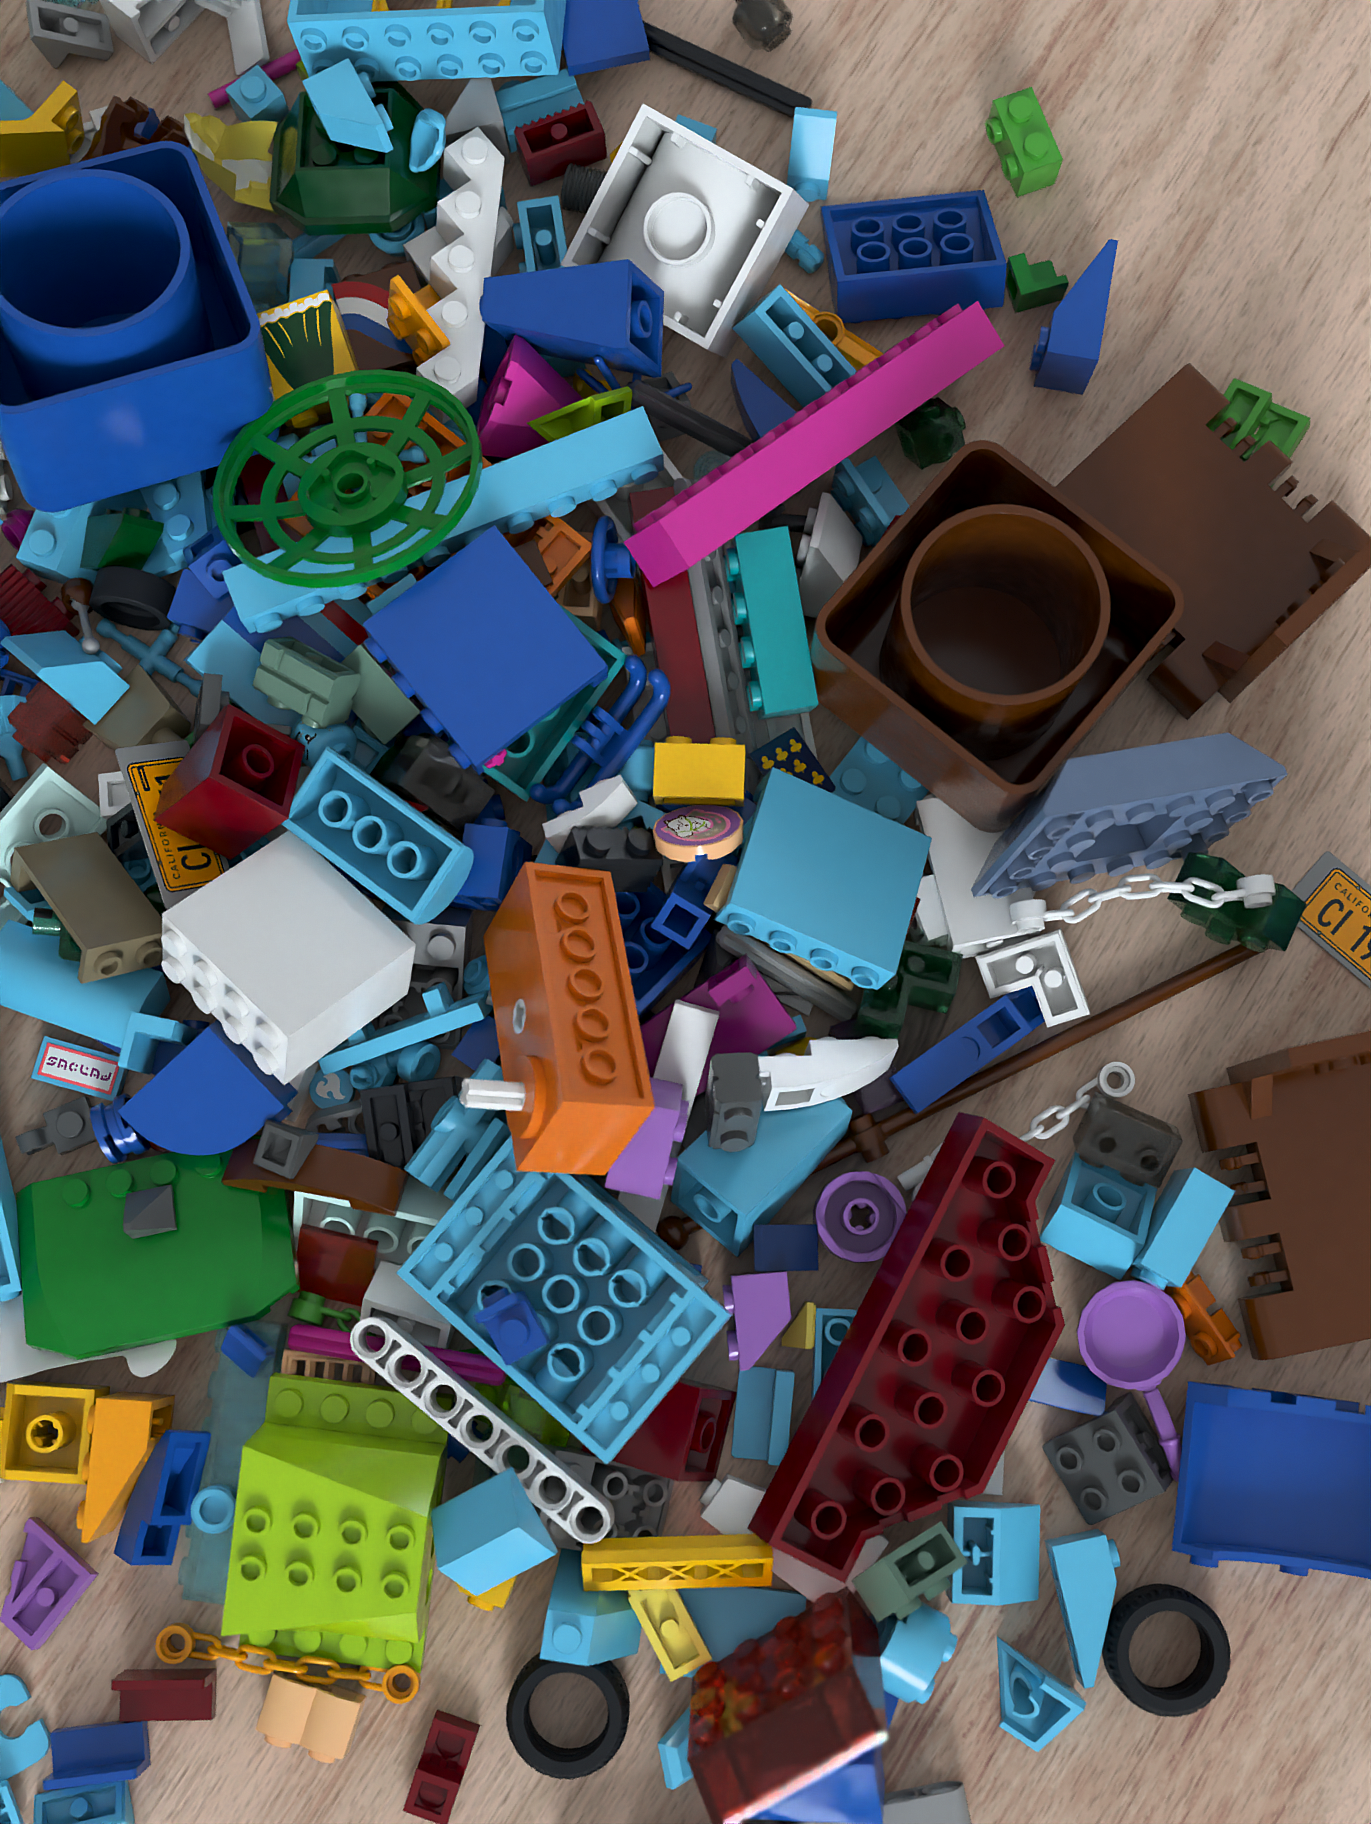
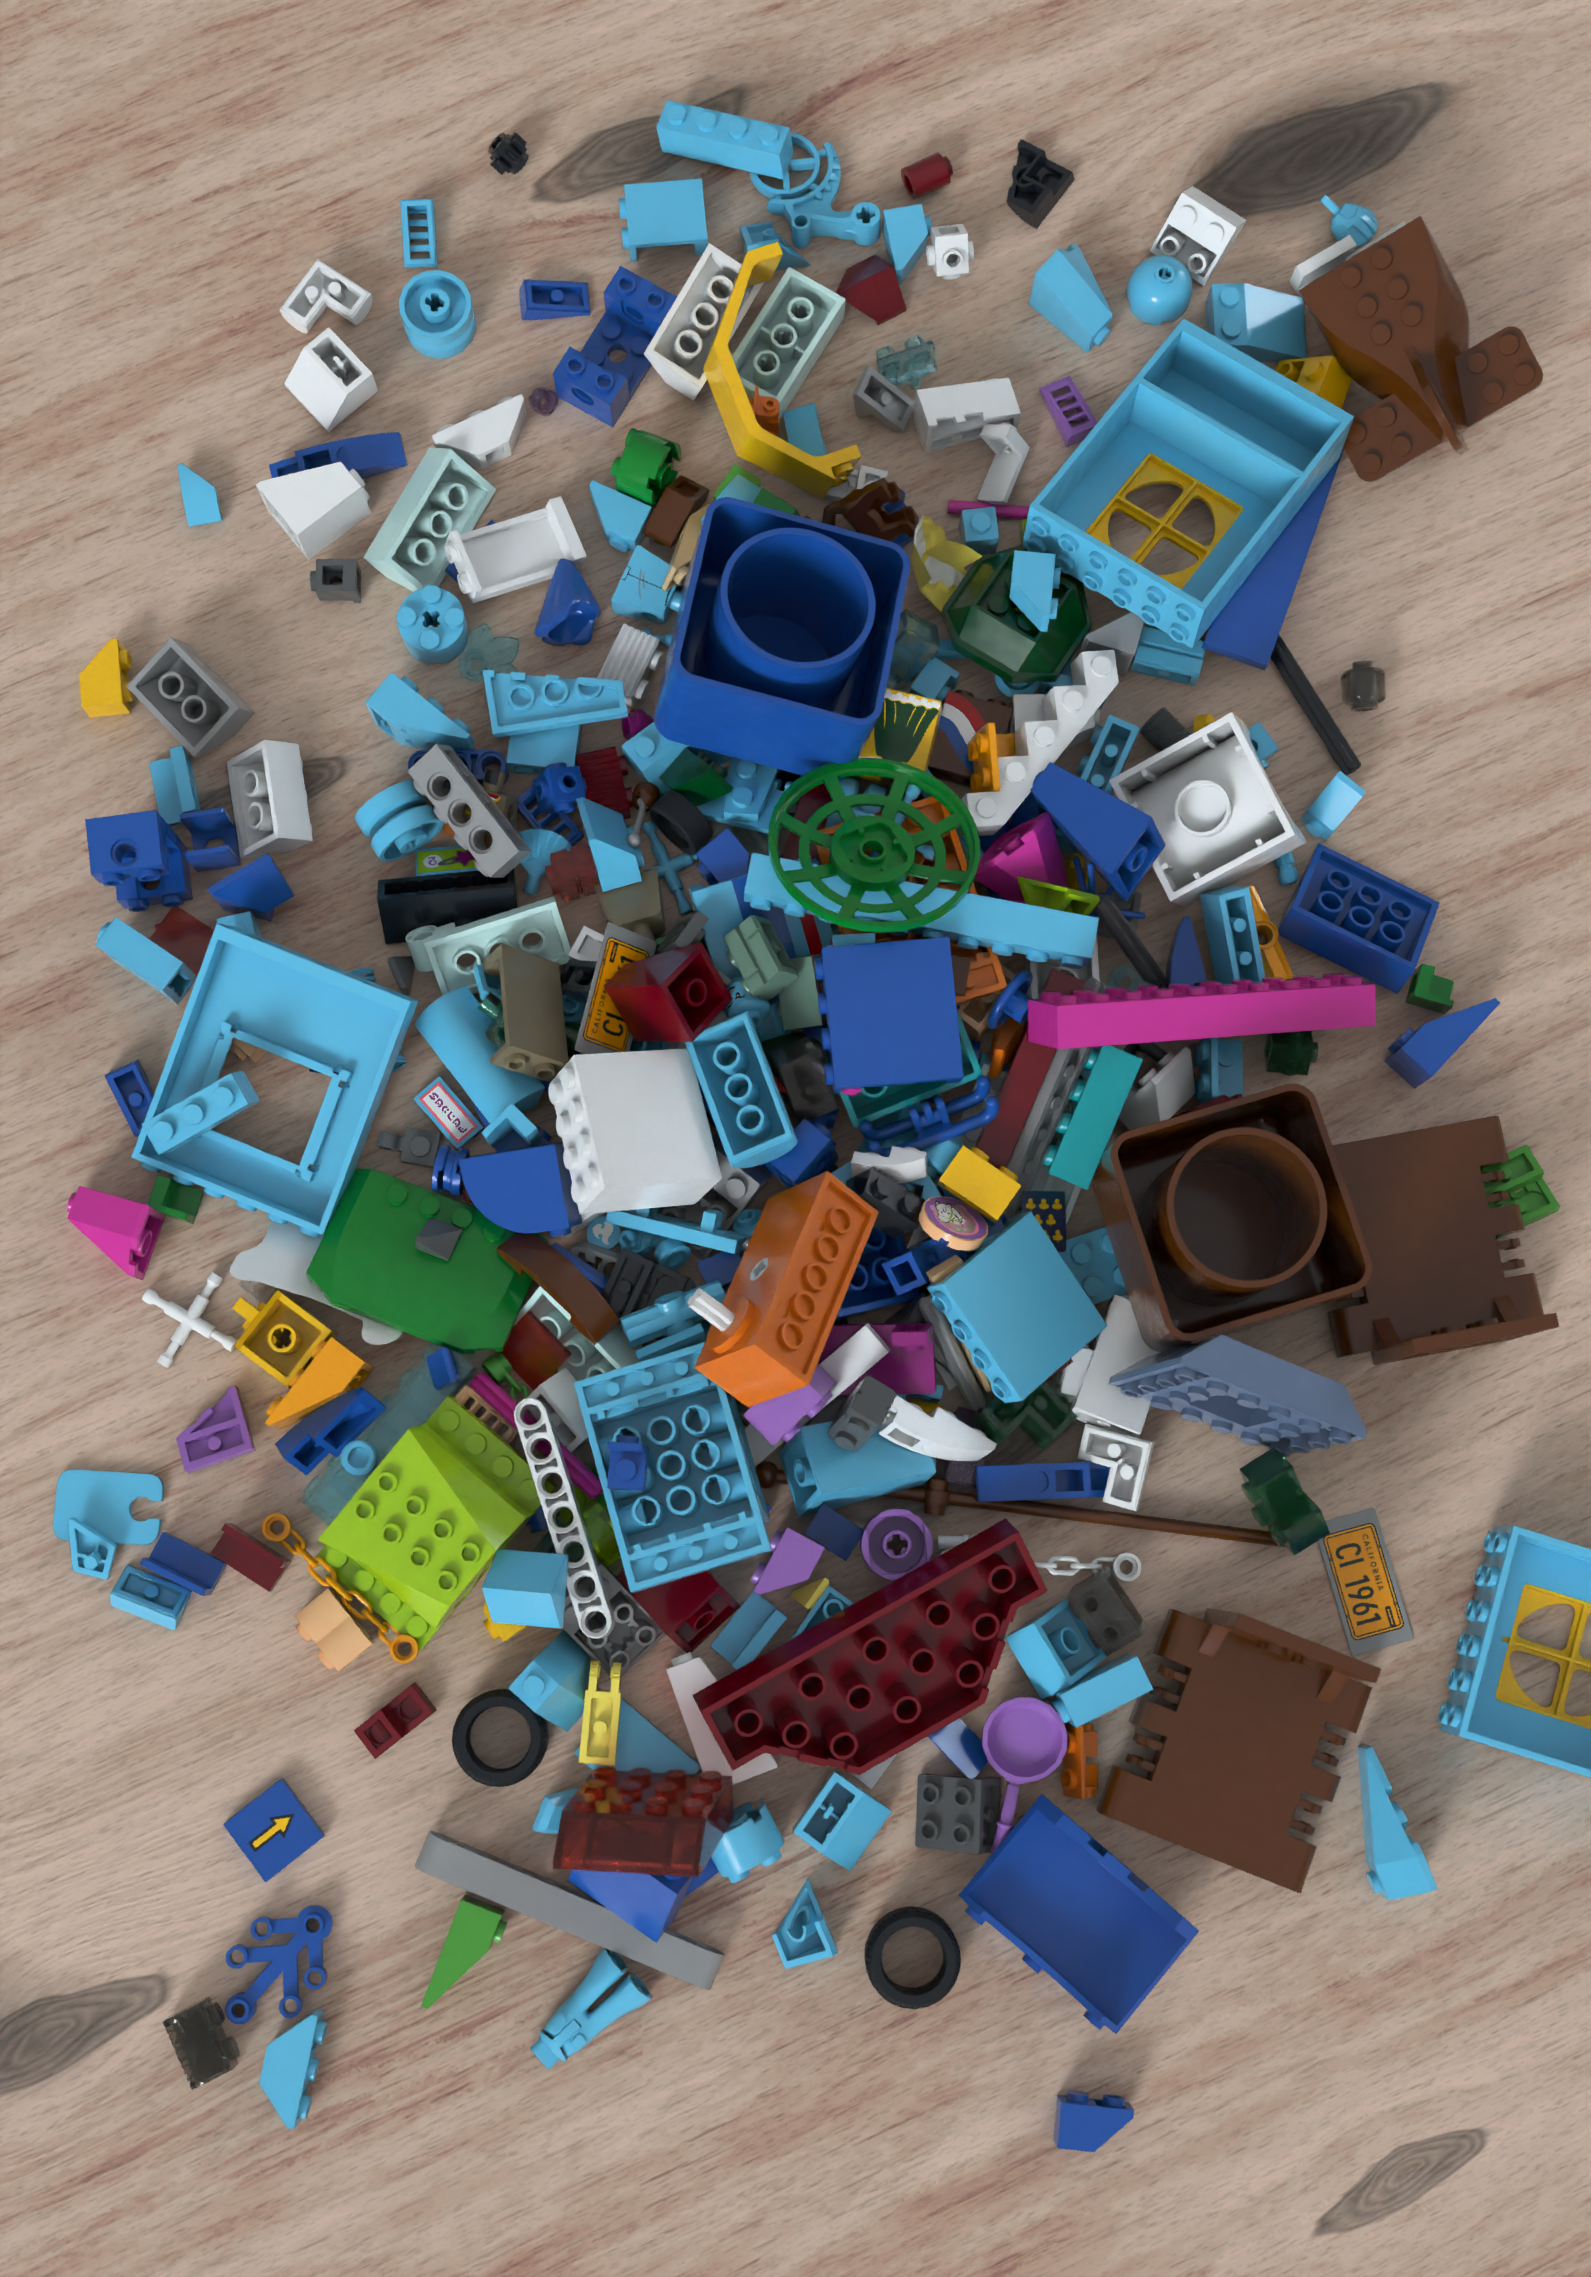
camera: 25 degrees right, 0 degrees up
blue bracket [183,525,243,599] -> none
dark grey slope [253,1120,319,1179] -> none
medium azure piece [409,108,446,173] -> none
dark red brick [514,100,607,187] -> none
yellow fence [581,1534,773,1591] -> none
sand green brick [851,1521,968,1623] -> none
bright green brick [985,87,1063,198] -> none
white piece [1009,873,1276,933] -> none
medium azure slope [1044,1529,1120,1689] -> none

